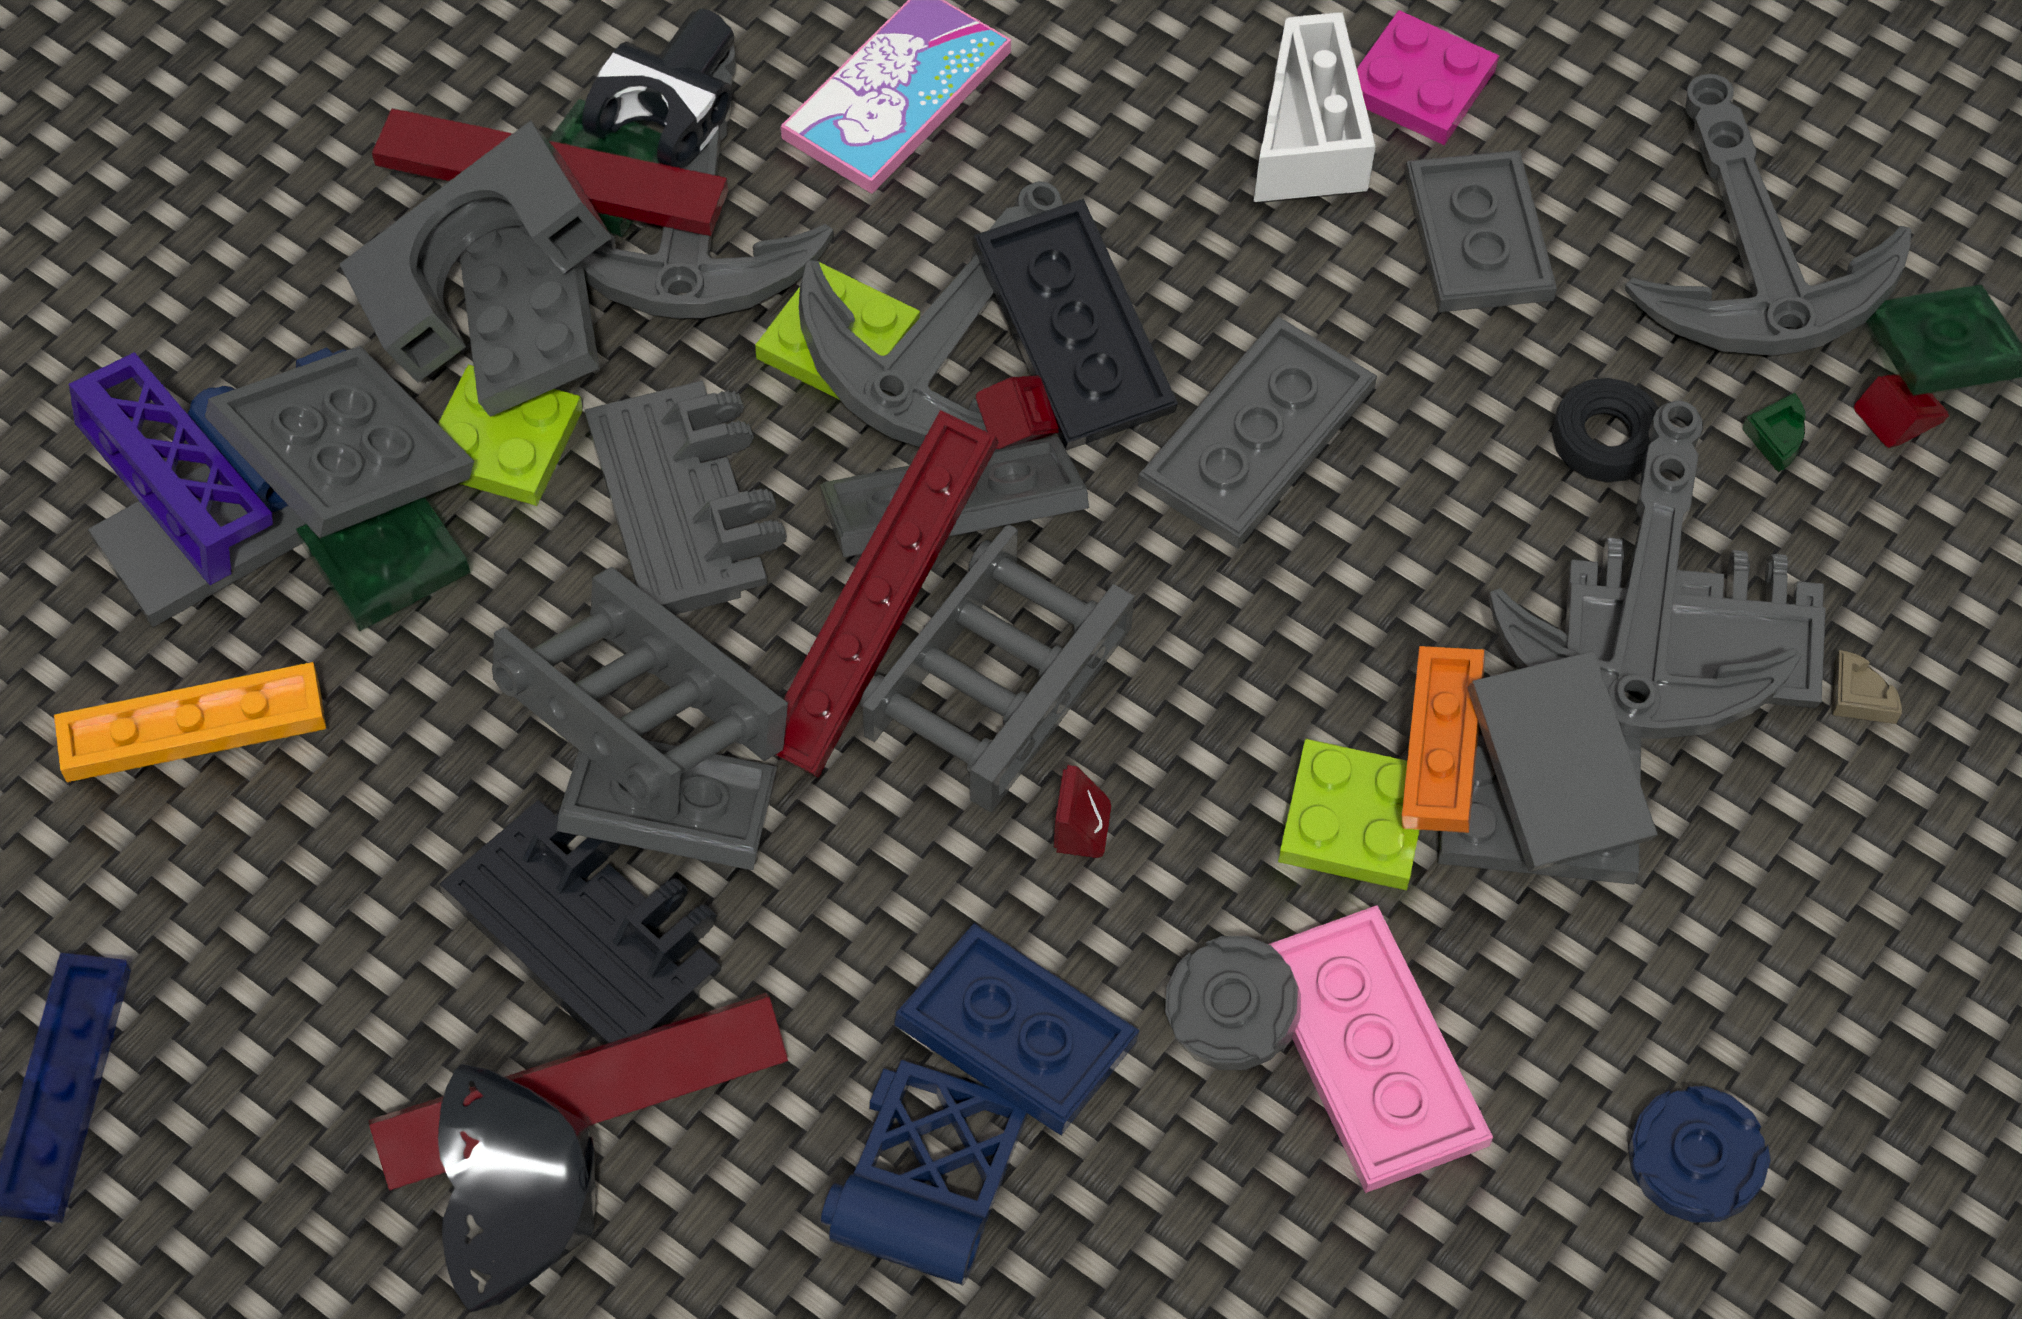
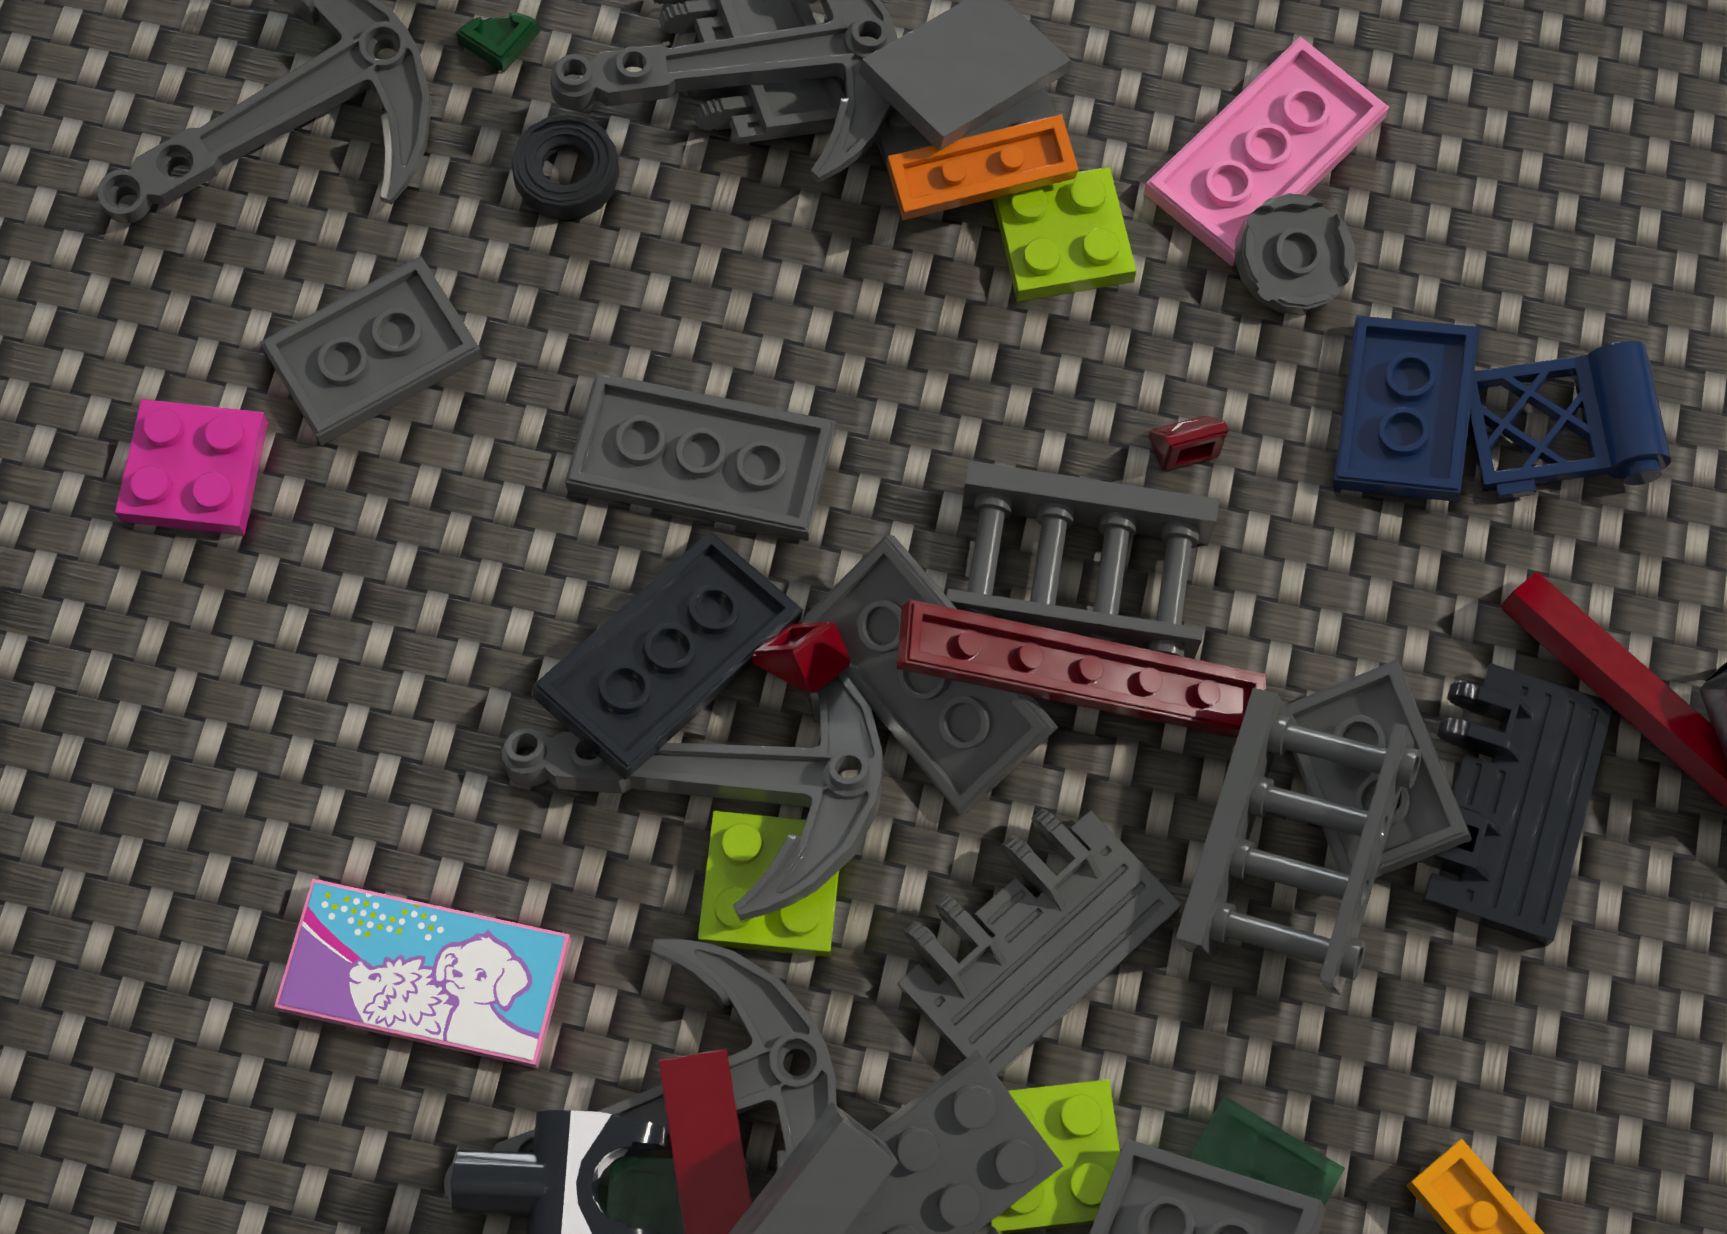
camera: 115 degrees left, 10 degrees up
white wedge [1254,12,1376,202] -> none

